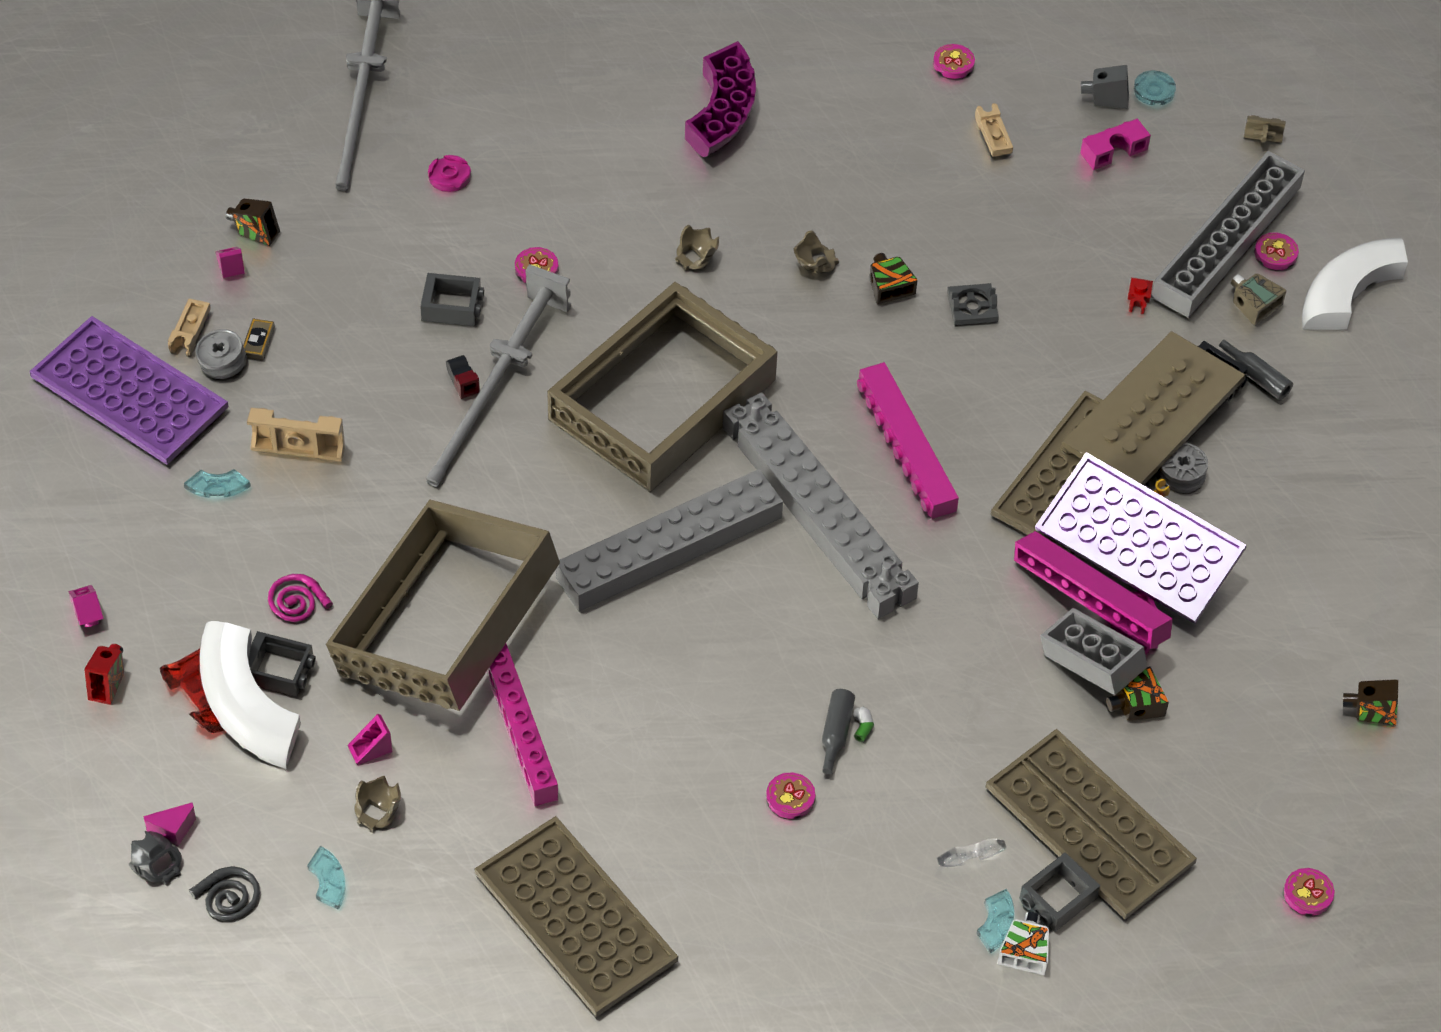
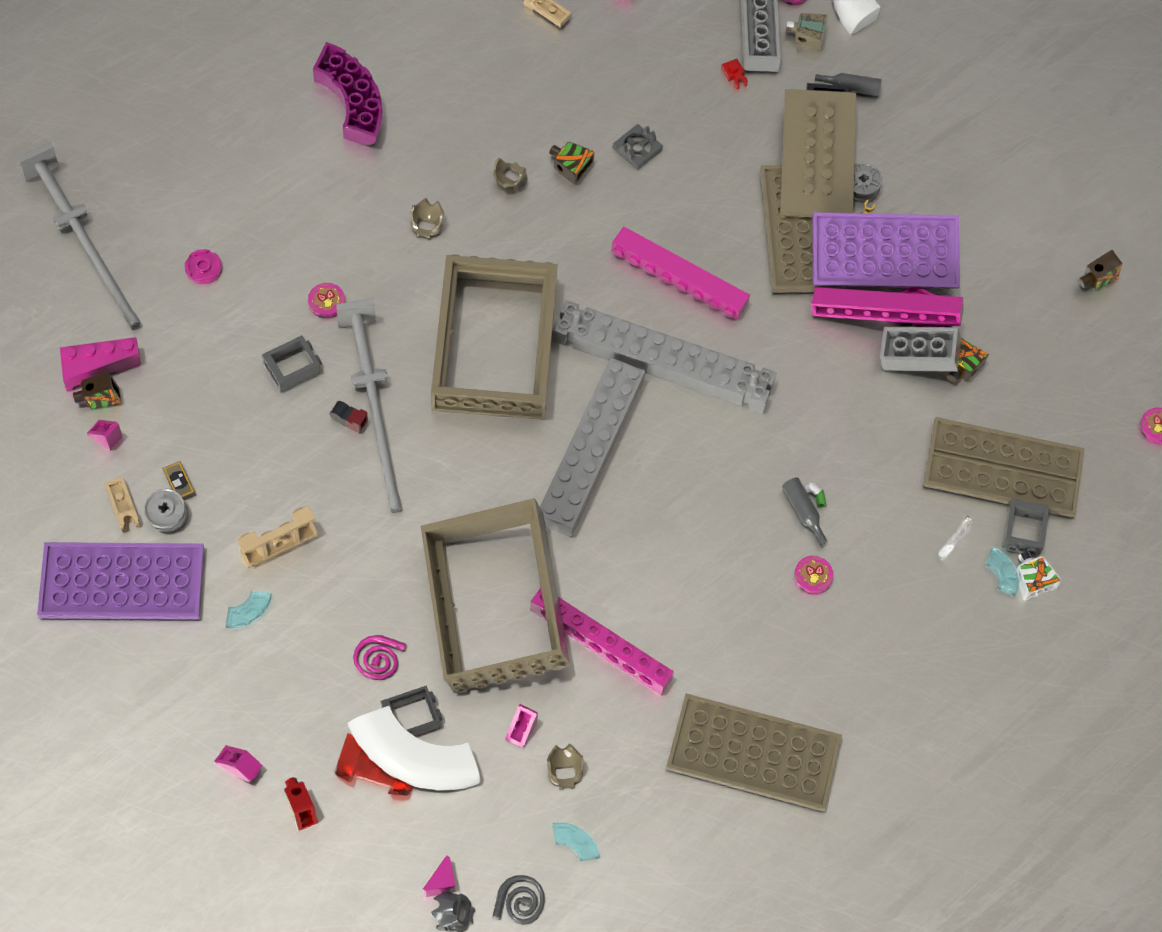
camera: 40 degrees left, 10 degrees up
none -> dark pink wedge [60,337,141,391]

